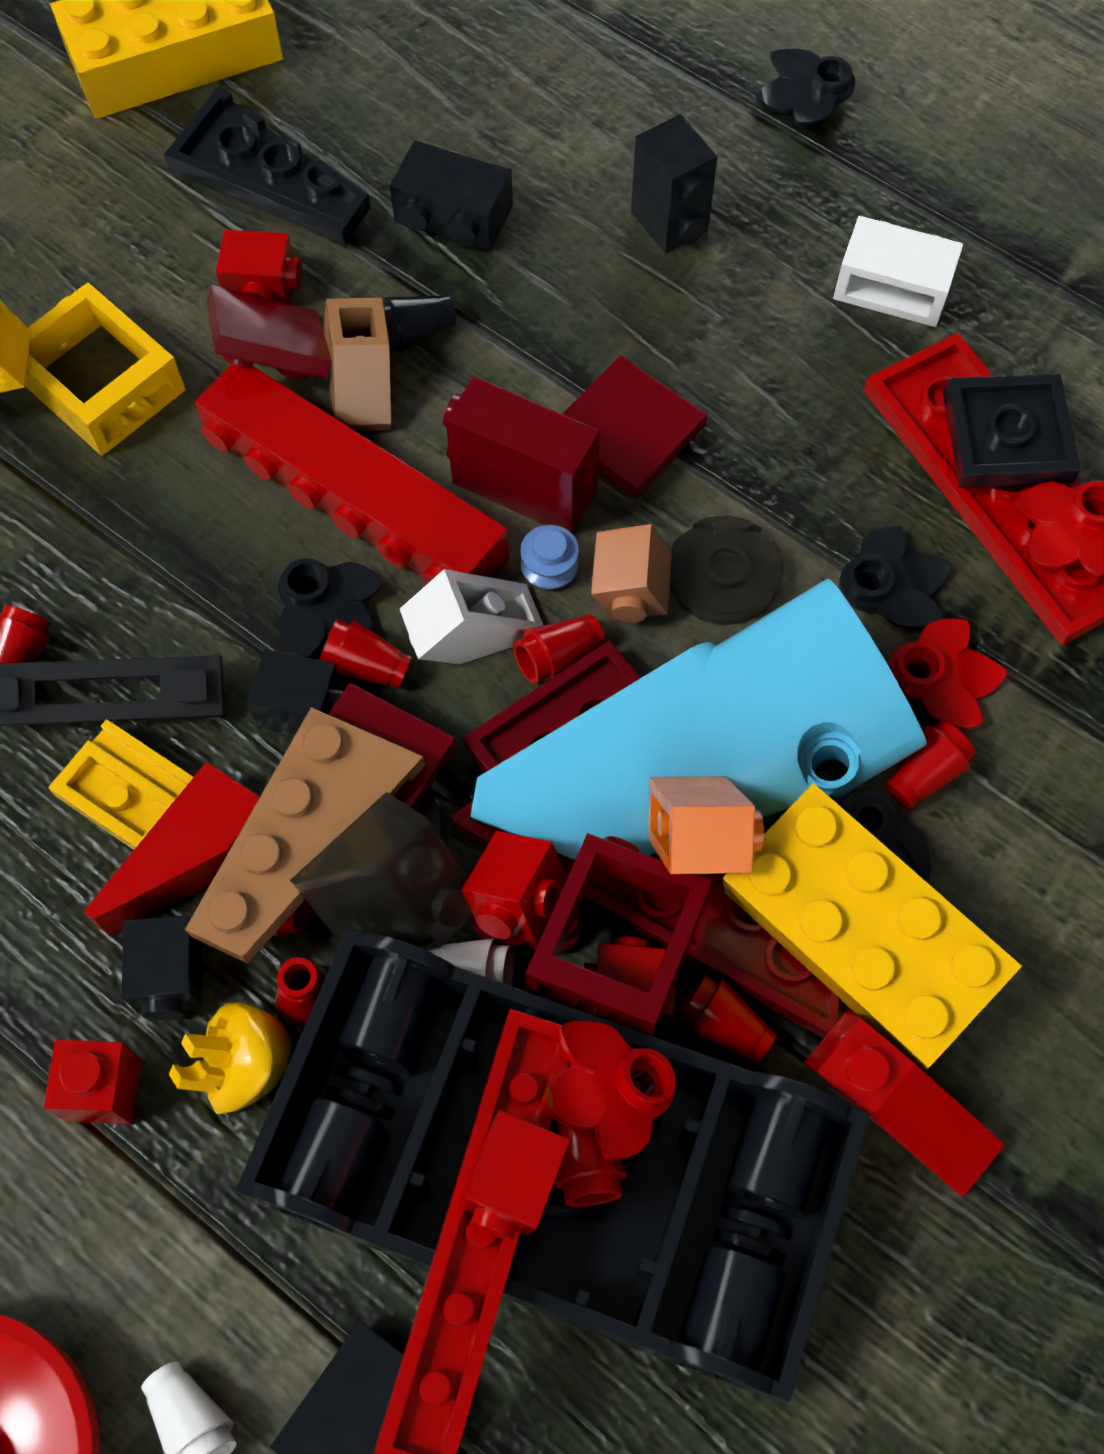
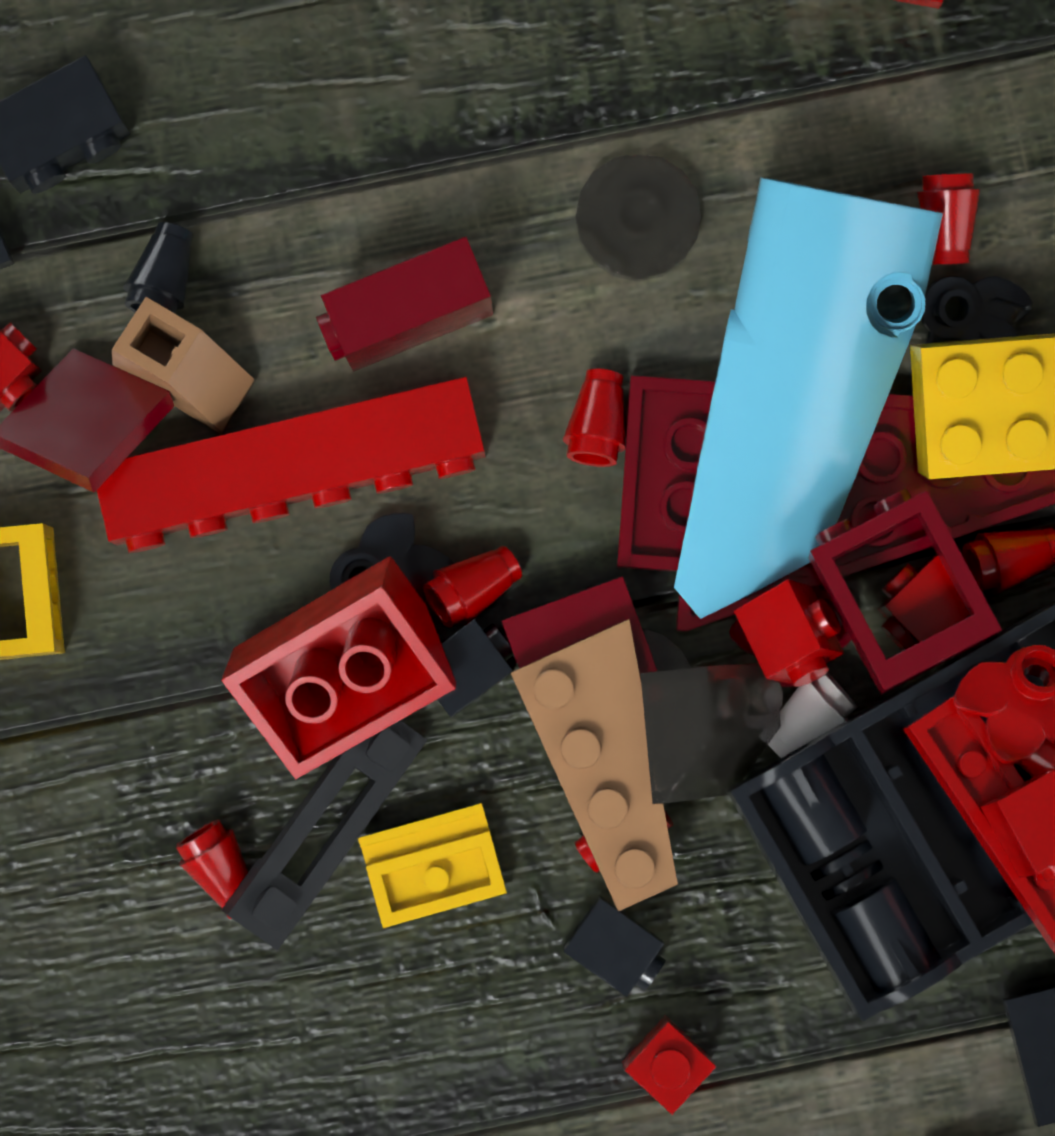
camera: 45 degrees left, 20 degrees up
red slope [84,762,260,937] -> none
yellow piece [169,1002,293,1114] -> none
red cone [276,957,329,1028] -> none
white slope [400,569,543,664] -> none
medium blue wheel [520,525,579,590] -> none
dark red tile [562,355,707,499] -> none
nougat brick [591,524,672,623] -> none
orange brick [648,776,764,874] -> none
black plate [839,525,950,629] -> none
red plate [888,619,1007,729] -> none
none -> red slope [221,555,457,780]

